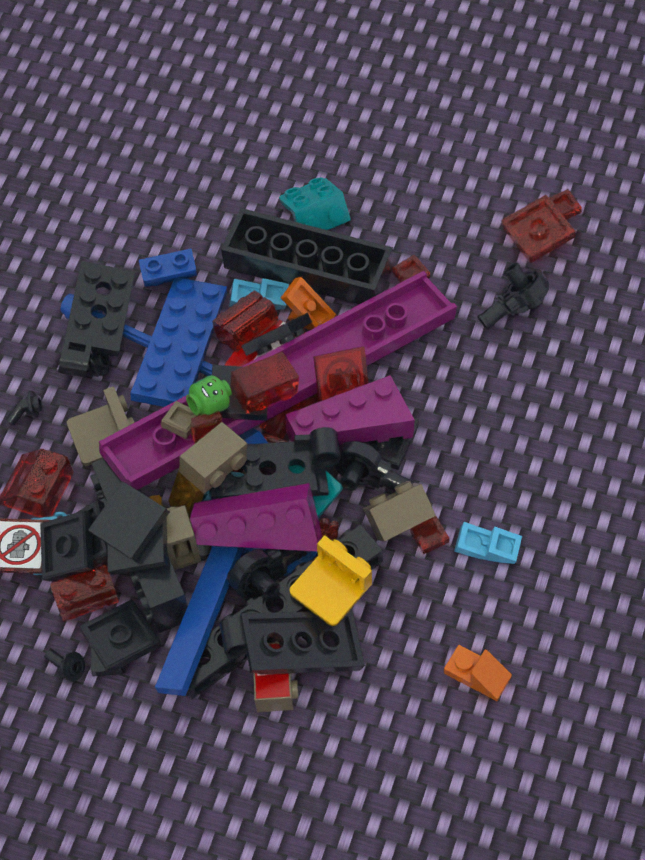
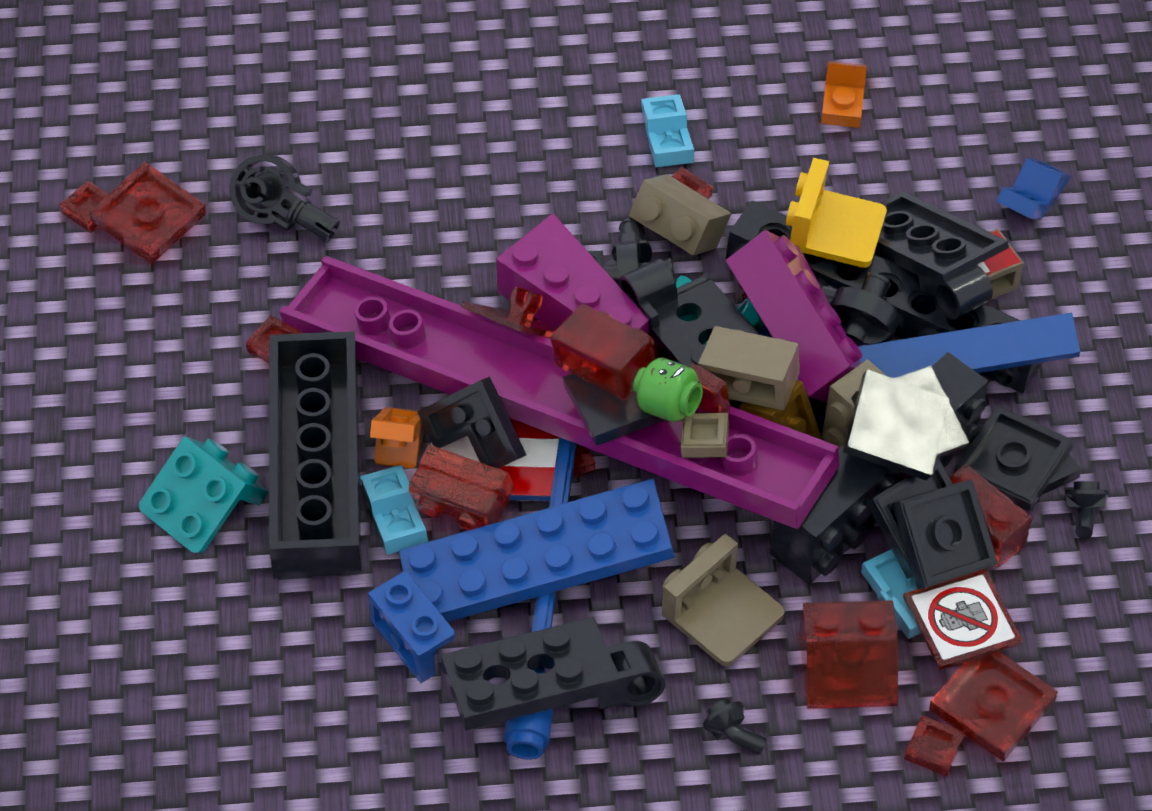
camera: 120 degrees left, 5 degrees down
none -> blue slope [996,158,1072,219]

